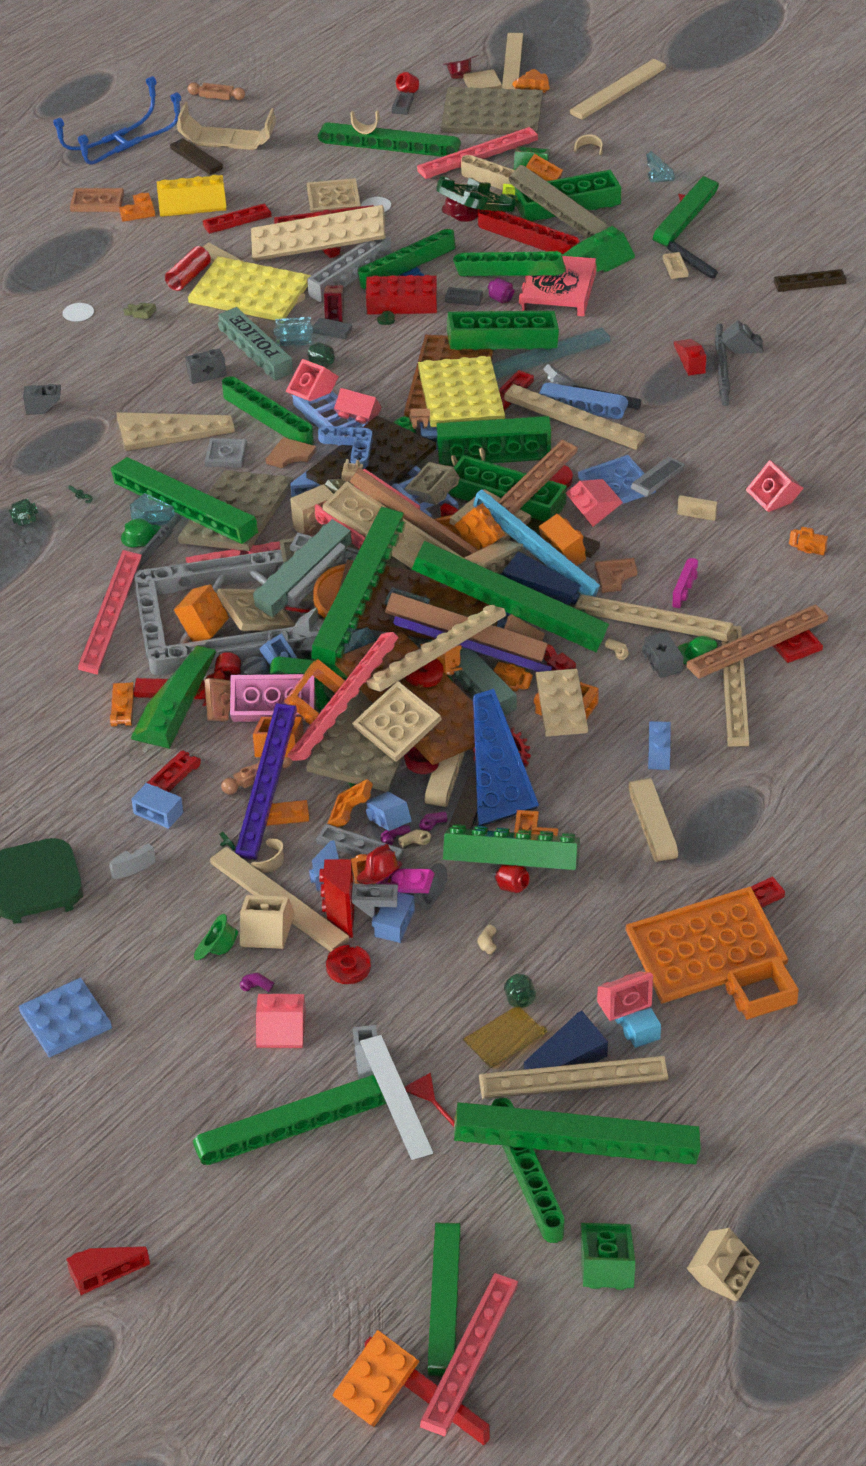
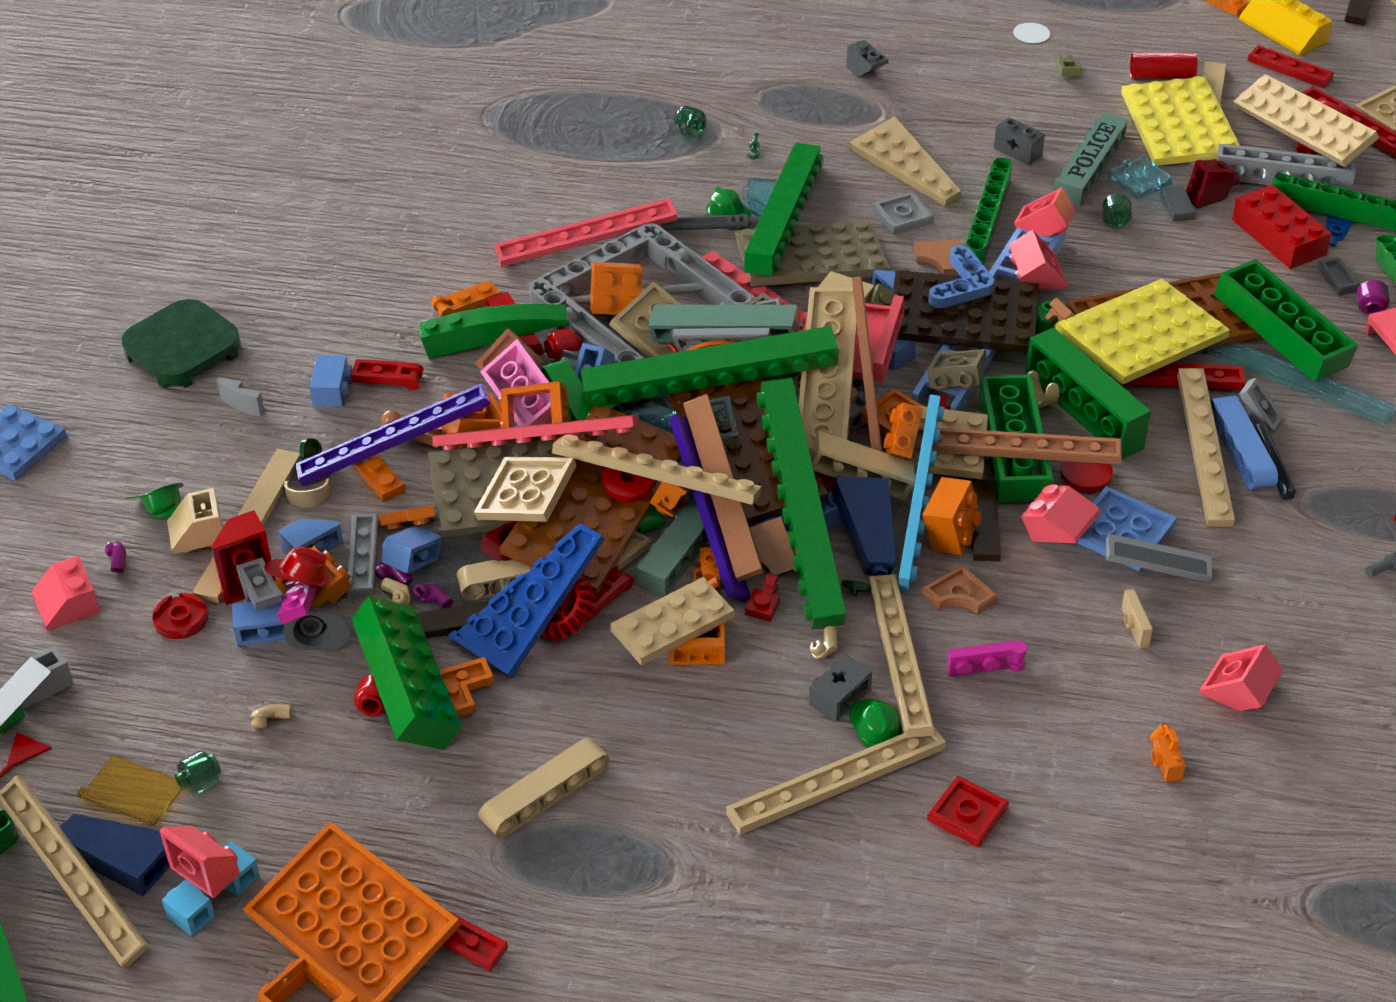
camera: 60 degrees right, 0 degrees up
tan tile [342,459,363,481] -> none
dark green piece [377,311,395,325] -> none
medium blue brick [648,721,671,770] -> none
nougat tile [686,604,828,679] -> none

